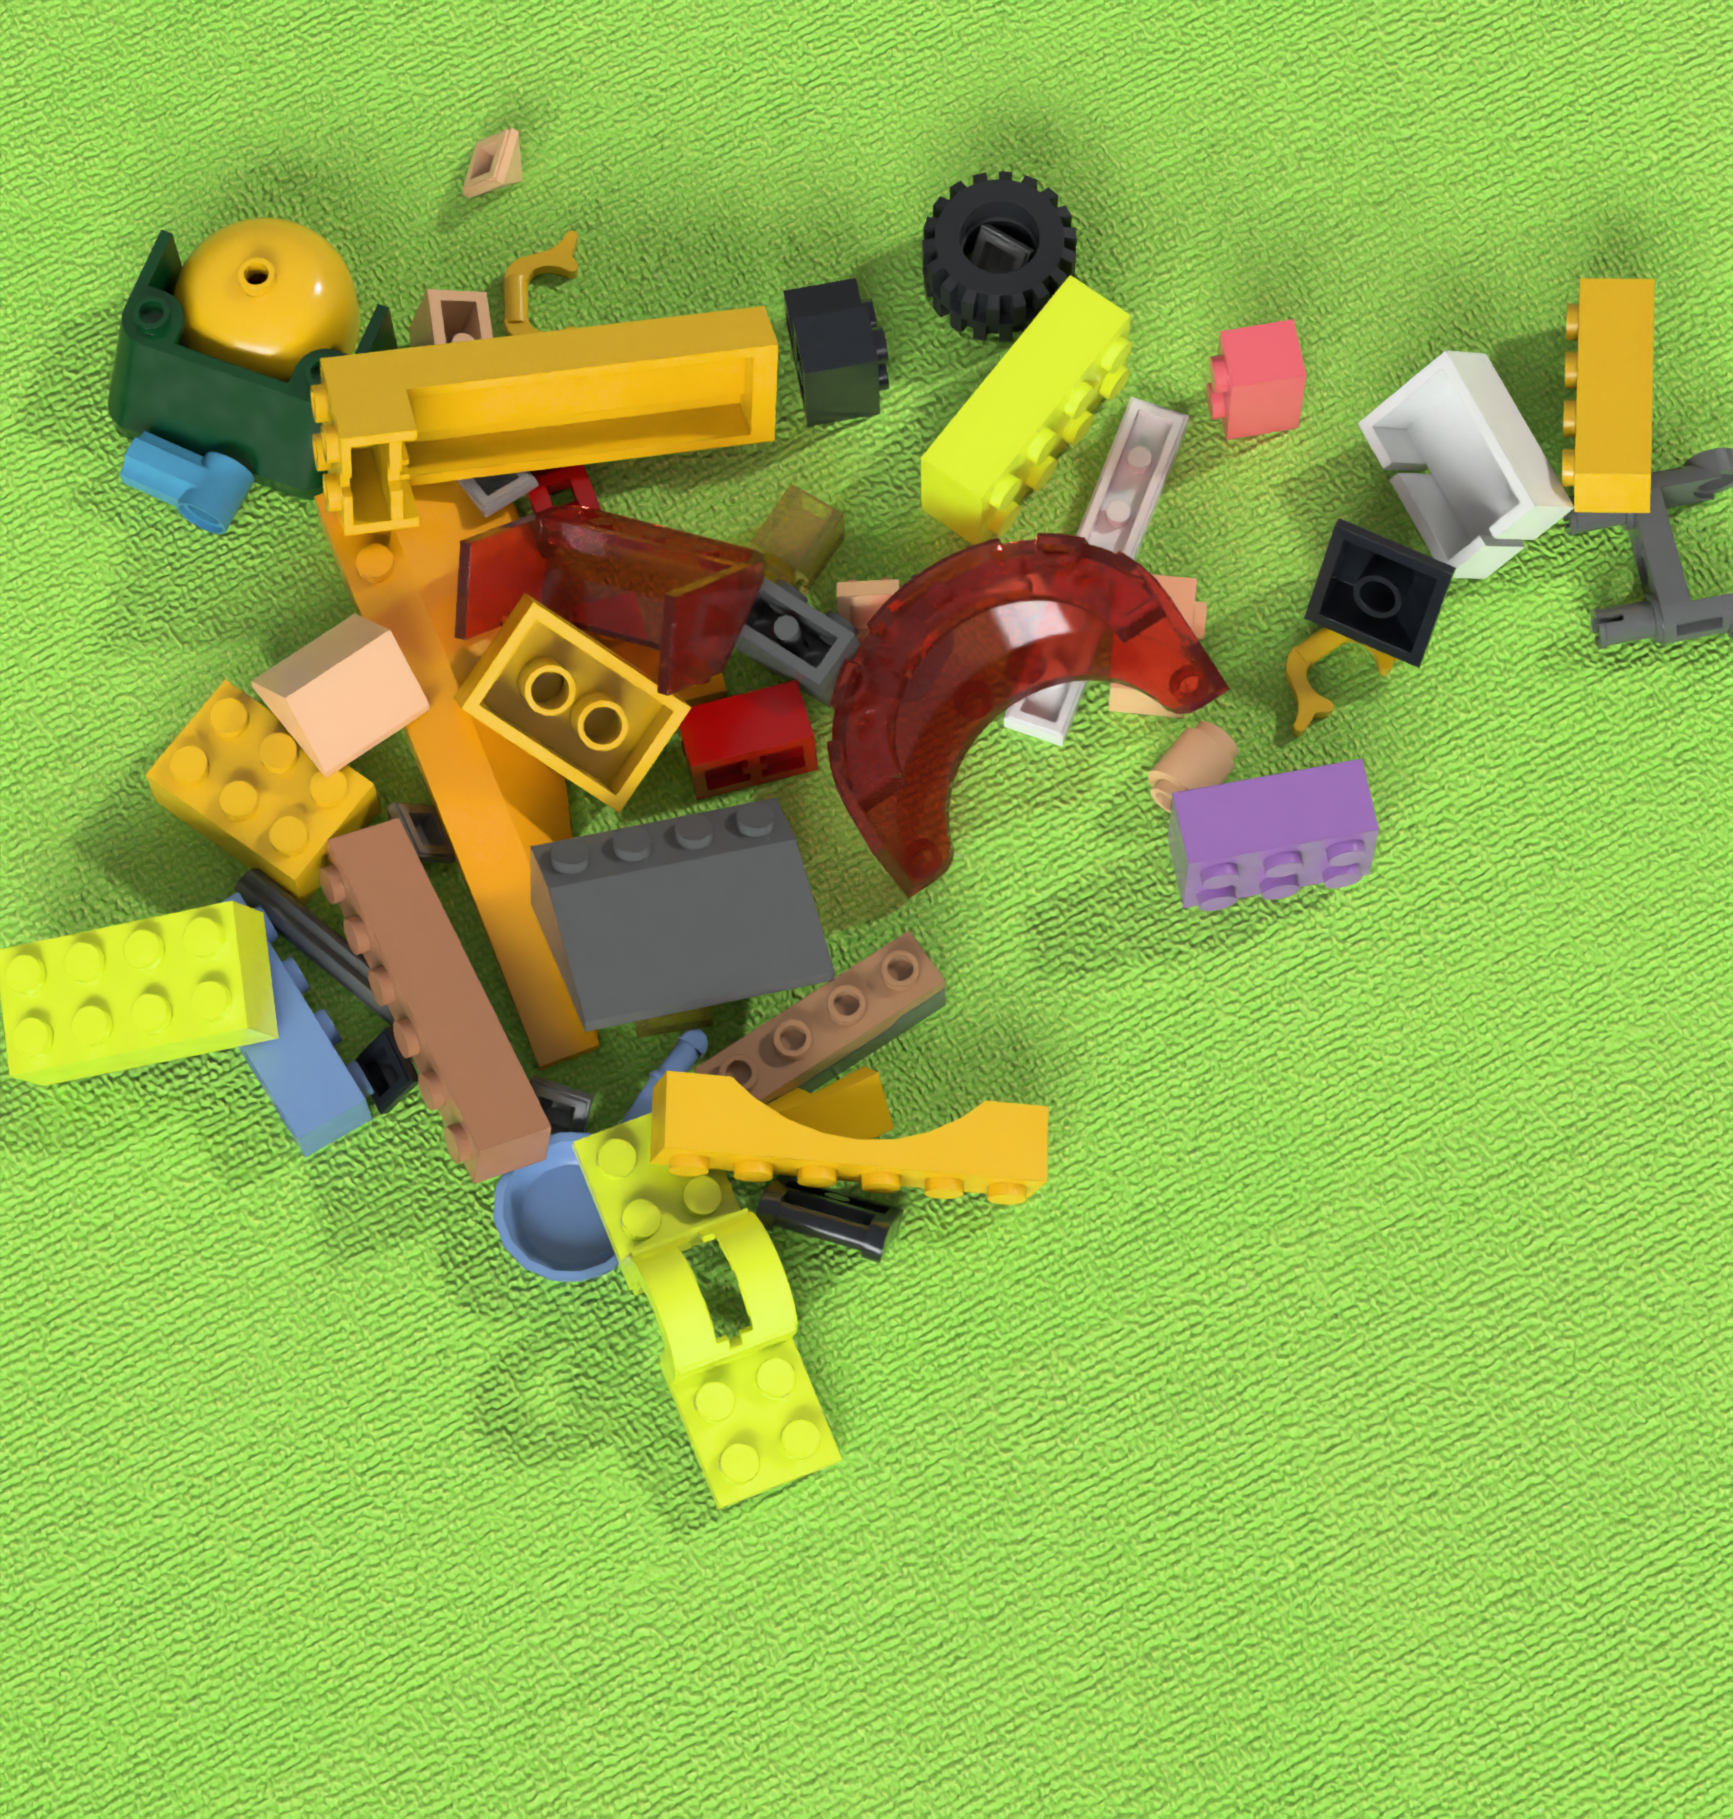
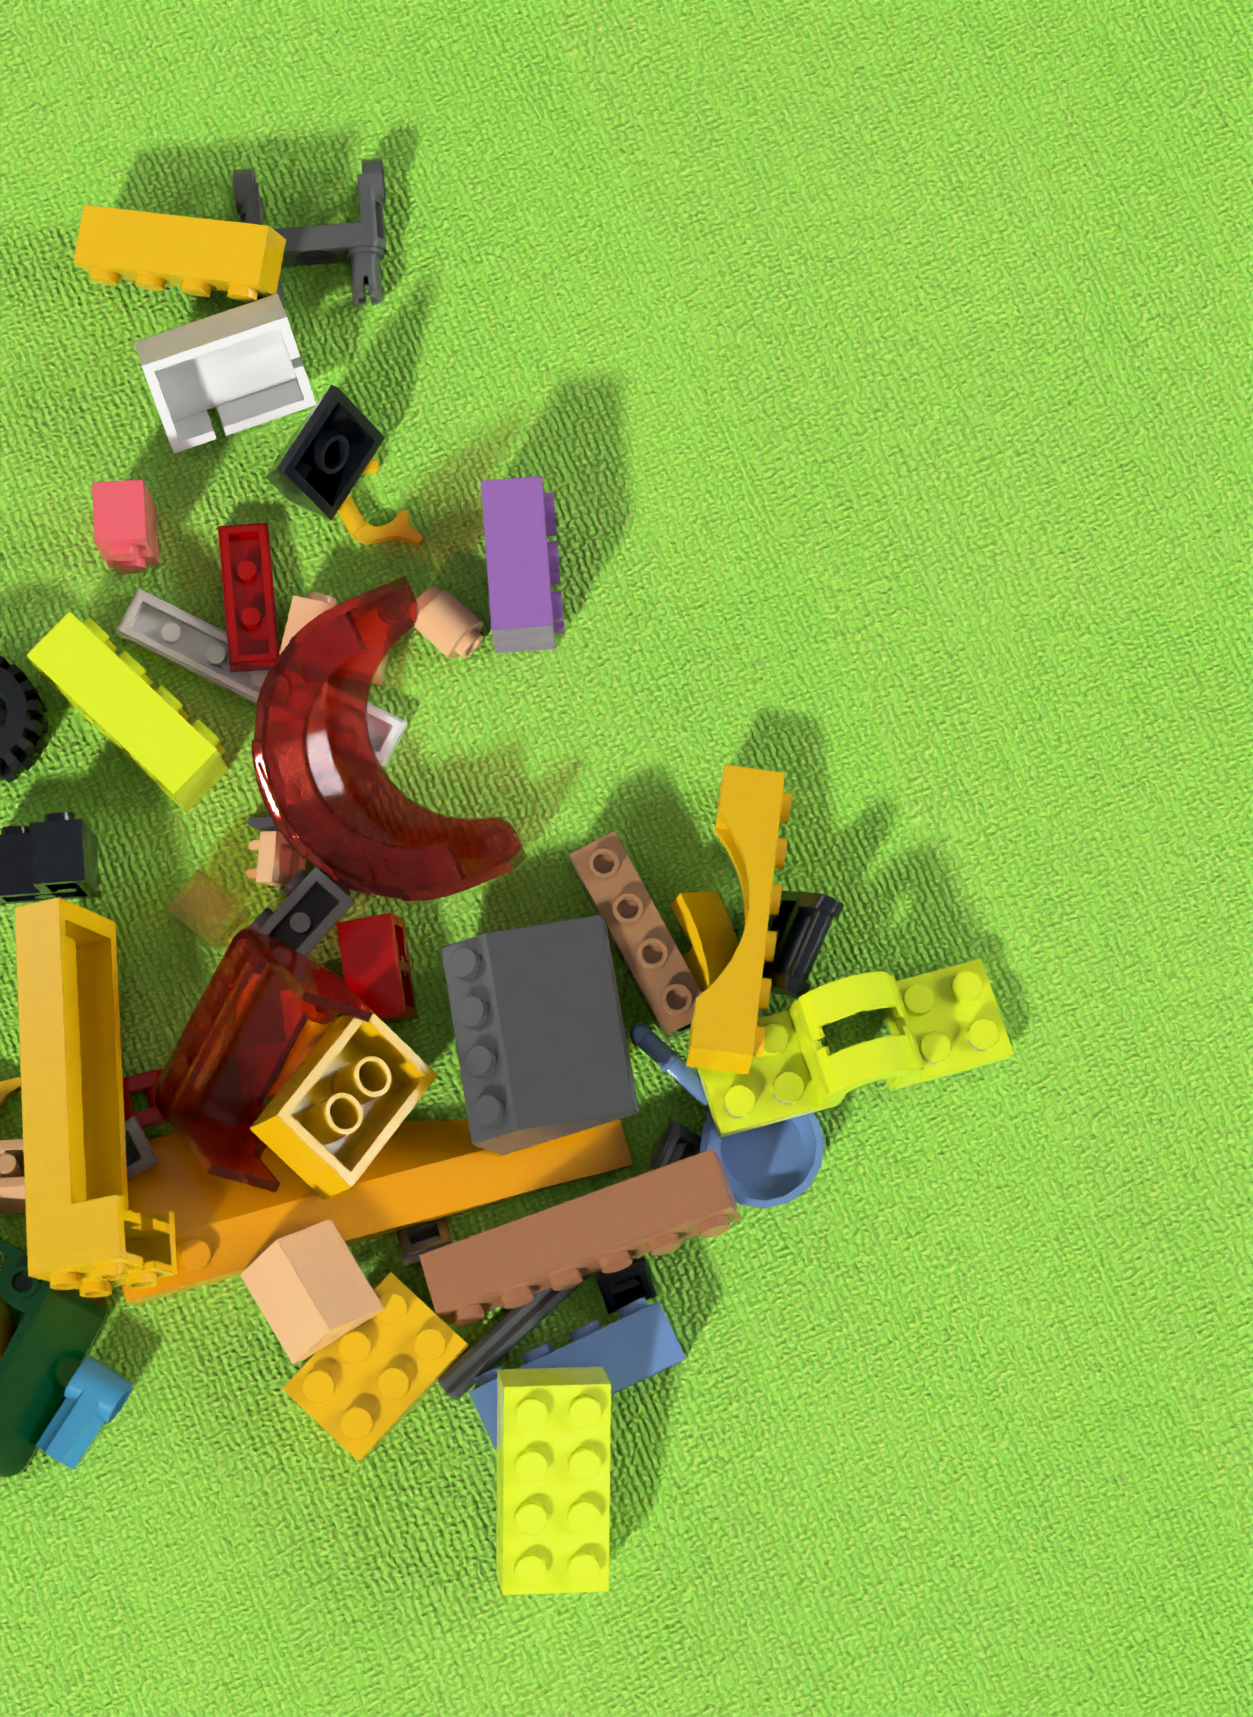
camera: 85 degrees left, 10 degrees up
none -> red tile [218,523,280,673]

